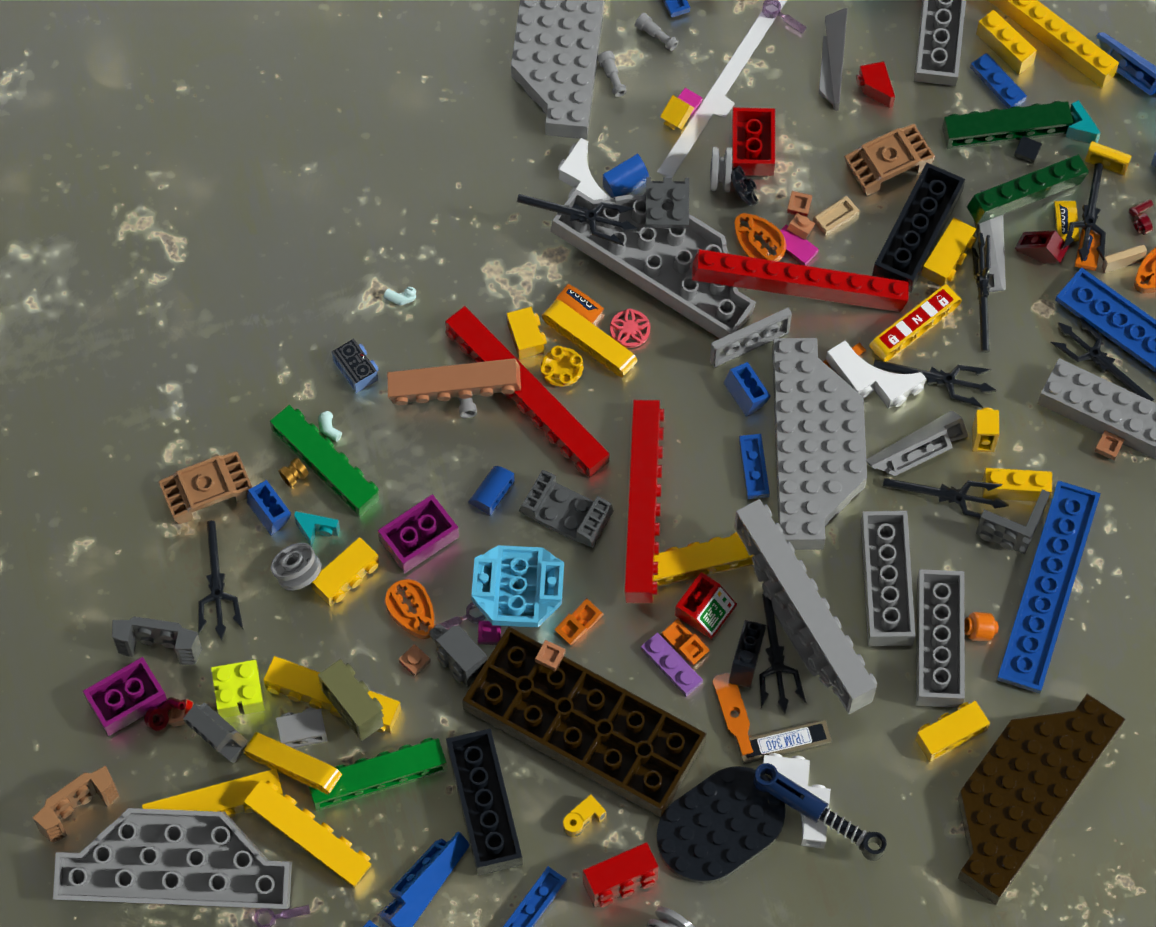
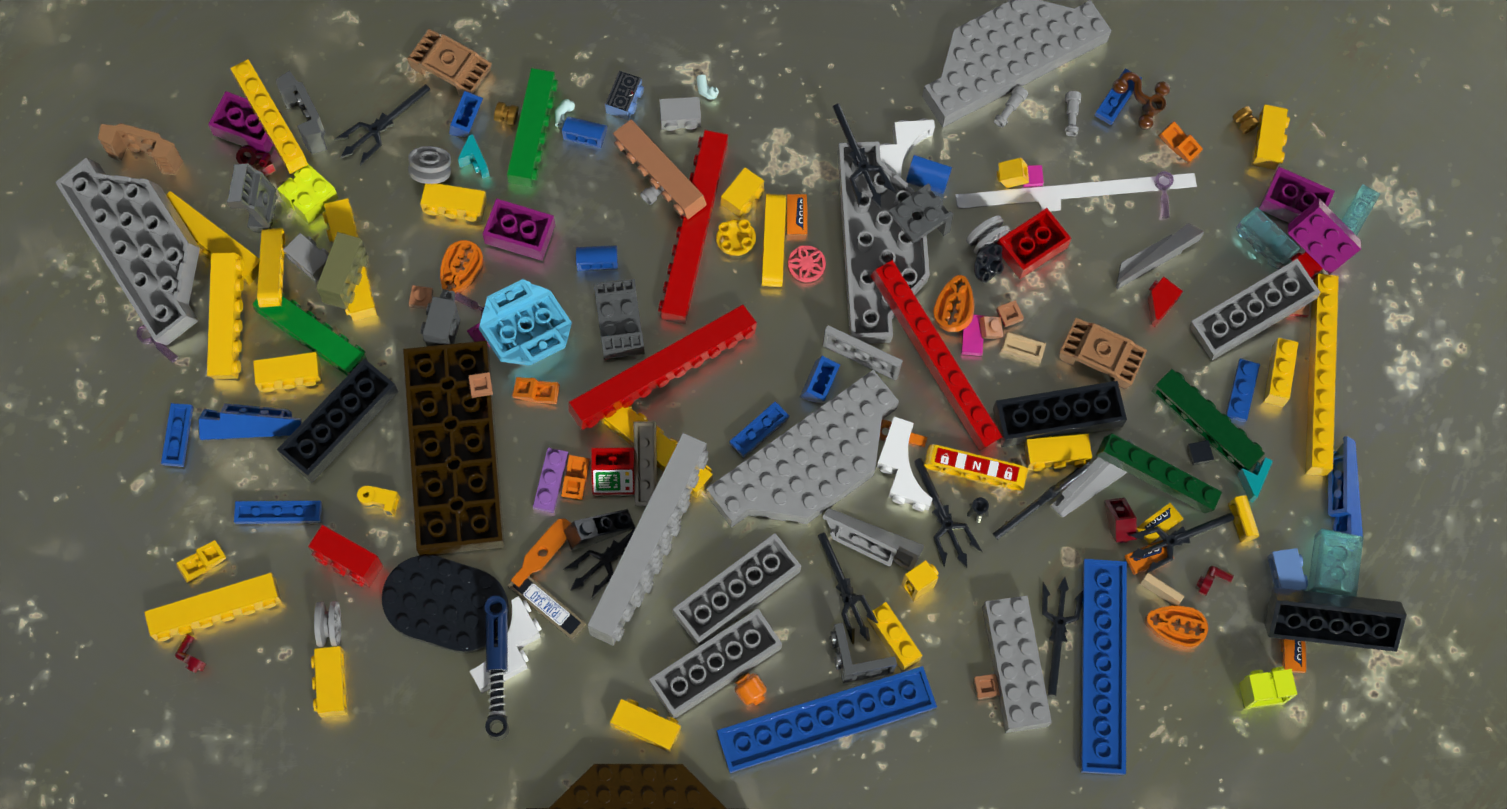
camera: 50 degrees right, 5 degrees up
none -> yellow brick [230,59,308,174]
none -> yellow brick [253,352,322,392]
none -> blue brick [562,116,608,148]
none -> dark tan tile [634,421,657,506]
none -> light grey brick [660,97,701,131]
none -> black piece [967,497,989,523]

